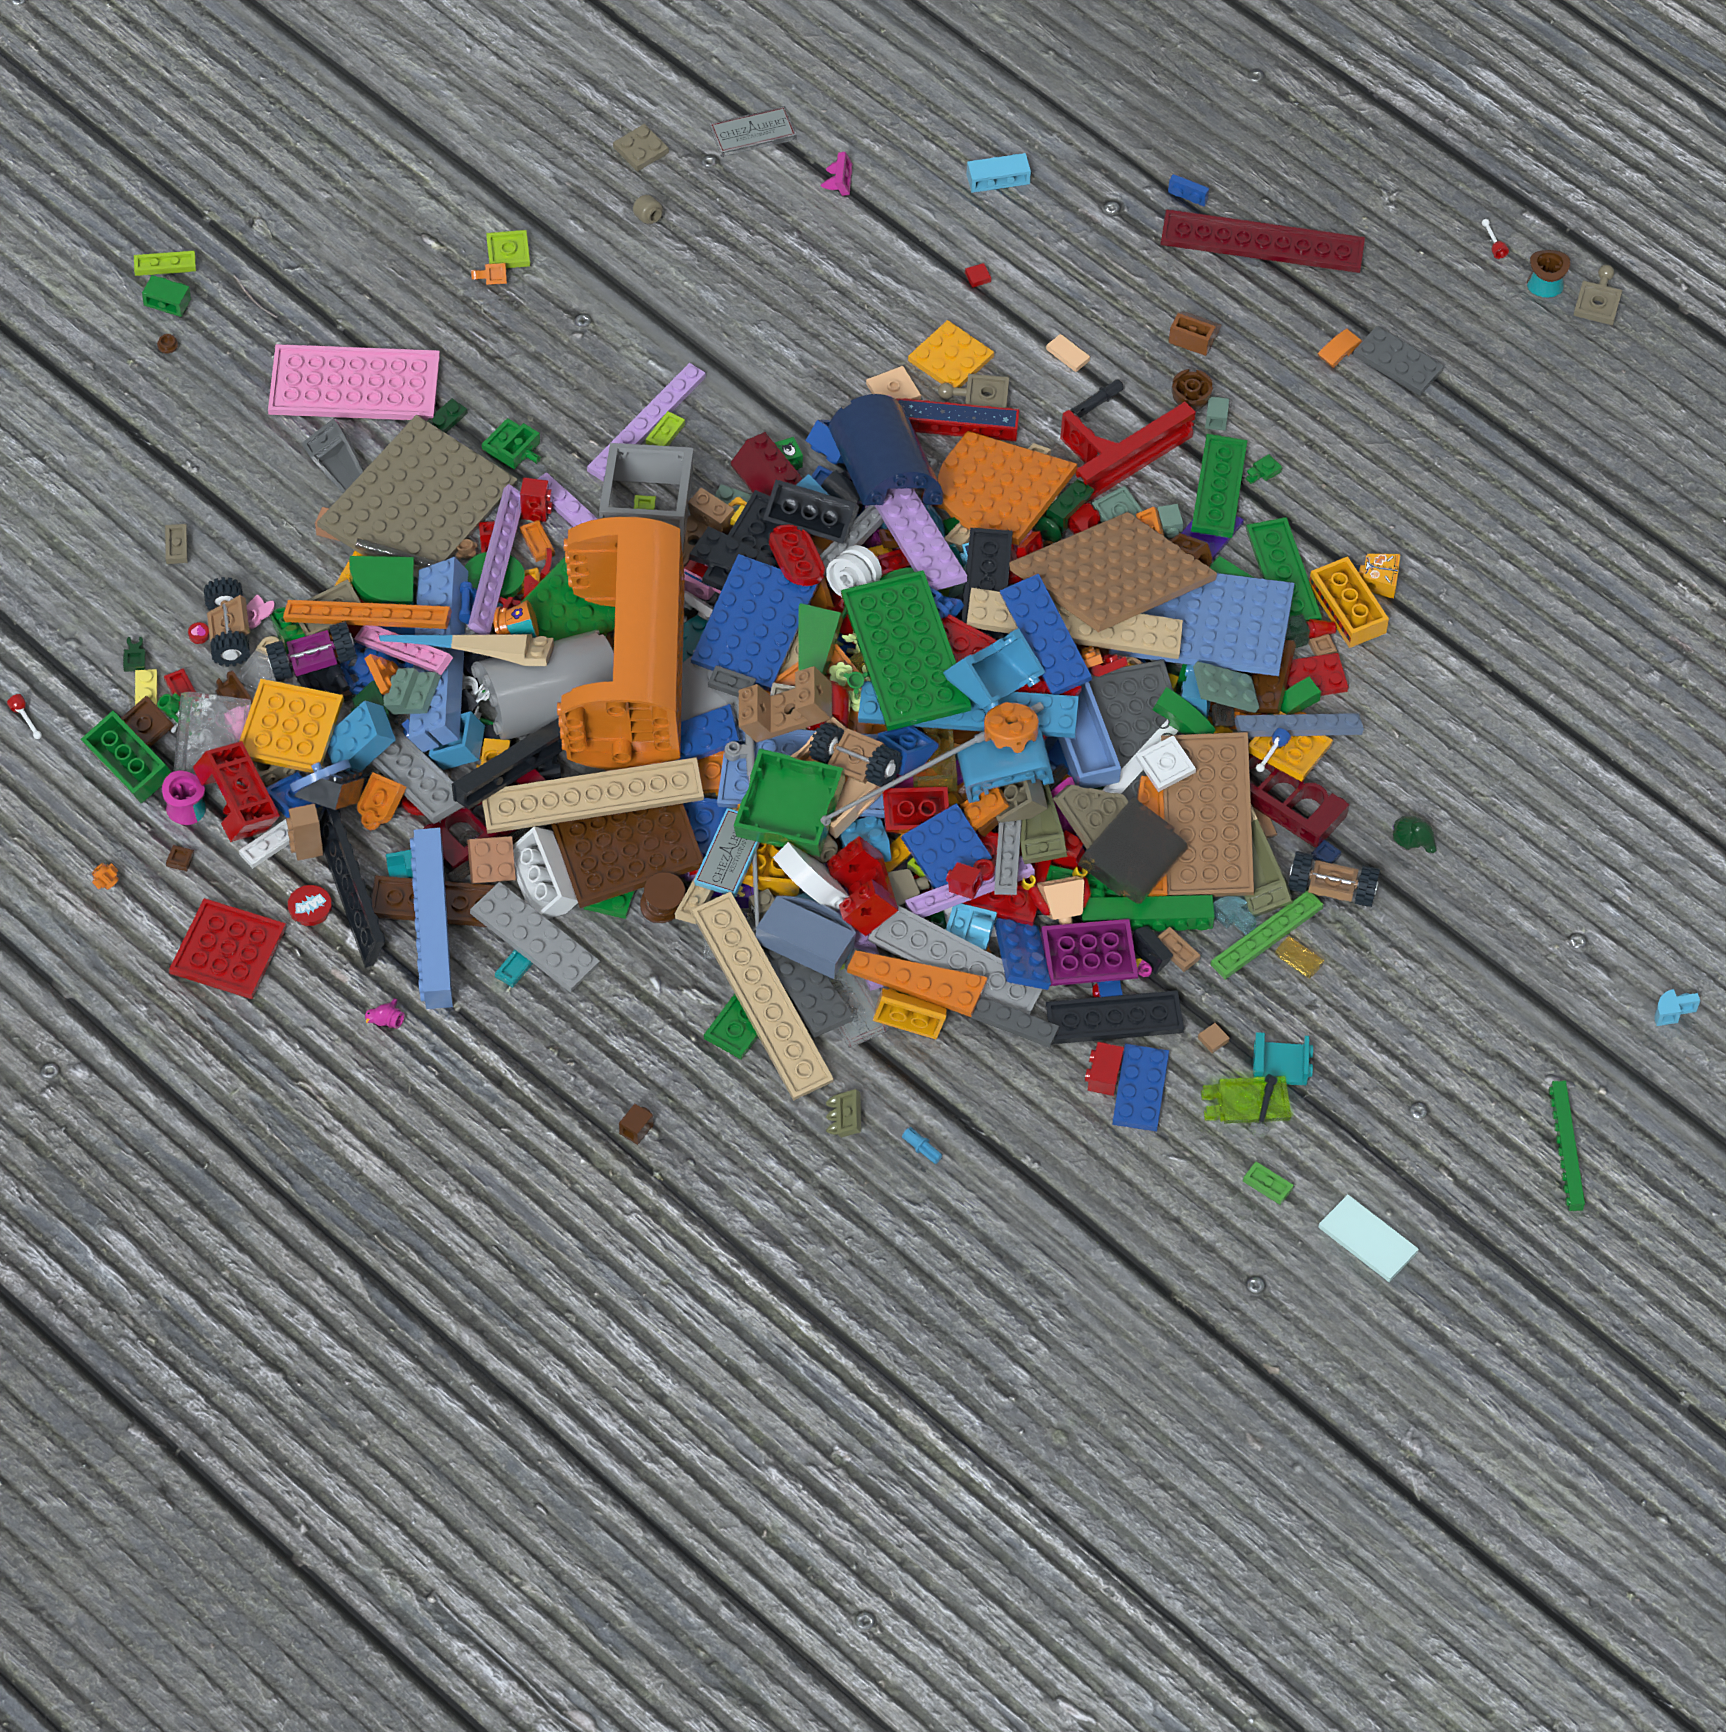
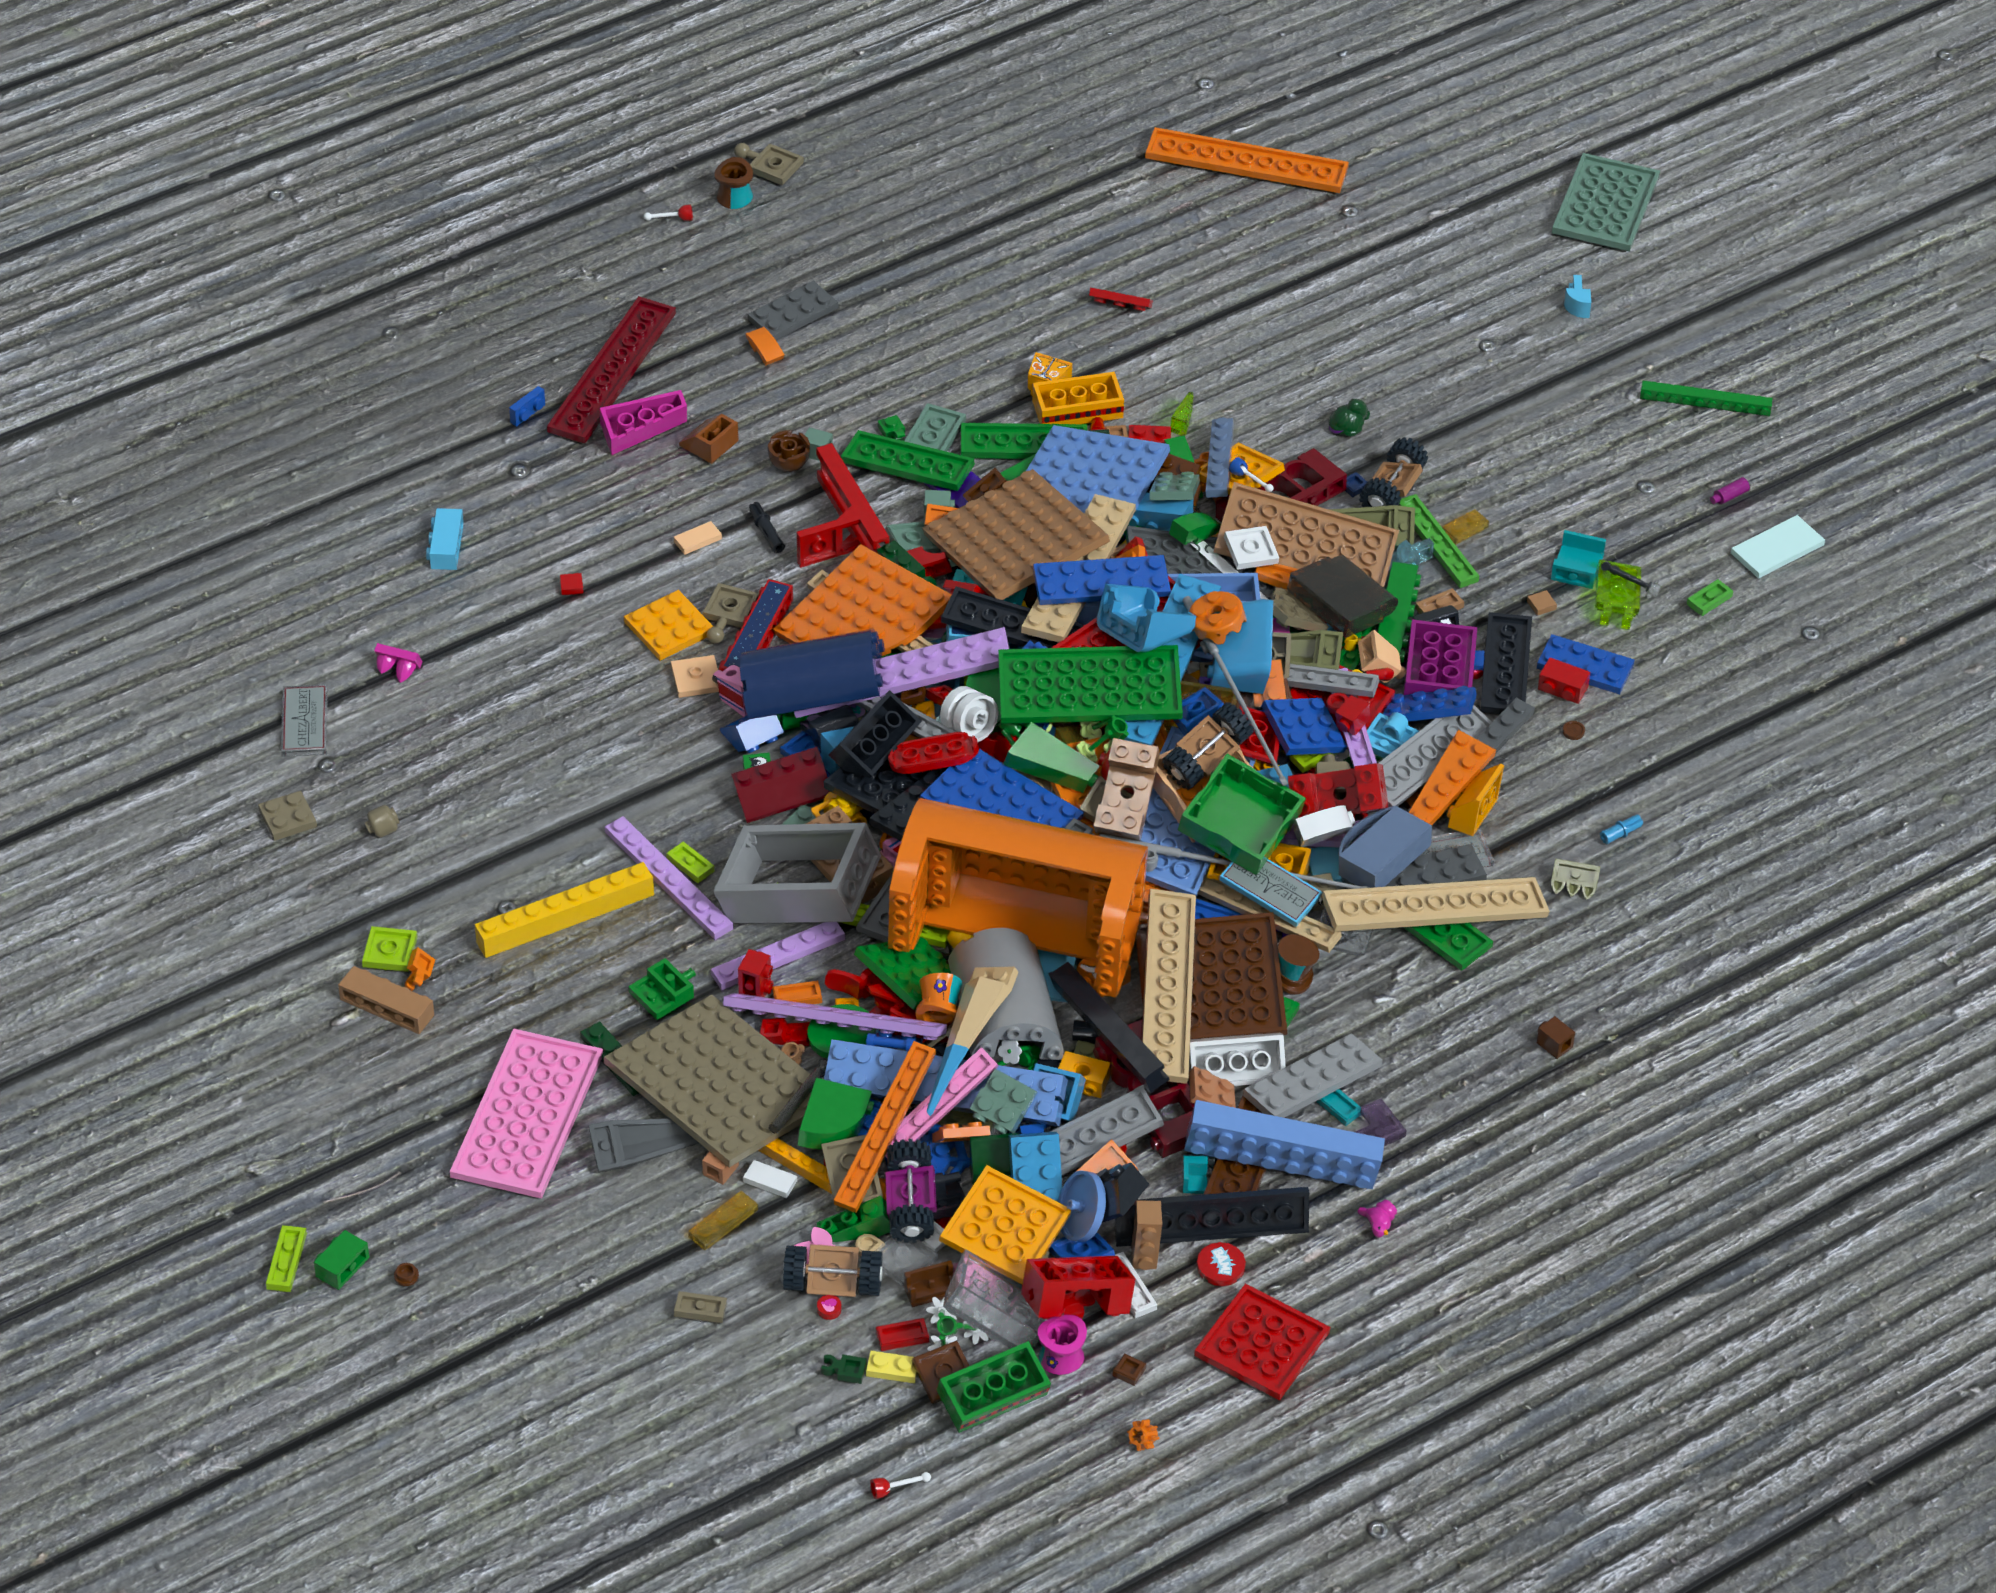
camera: 75 degrees left, 10 degrees down
none -> medium nougat brick [338,966,434,1034]
none -> yellow brick [474,862,654,958]
none -> dark pink wedge [600,390,687,455]
none -> clear yellow plate [688,1190,758,1250]
none -> white tile [743,1160,797,1198]
none -> sand green plate [905,403,966,452]
none -> red plate [1089,287,1153,311]
none -> clear neon green slope [1171,392,1194,436]
none -> clear purple plate [1355,1098,1407,1146]
none -> reddish brown piece [1563,721,1585,740]
none -> magenta cylinder [1710,477,1750,505]

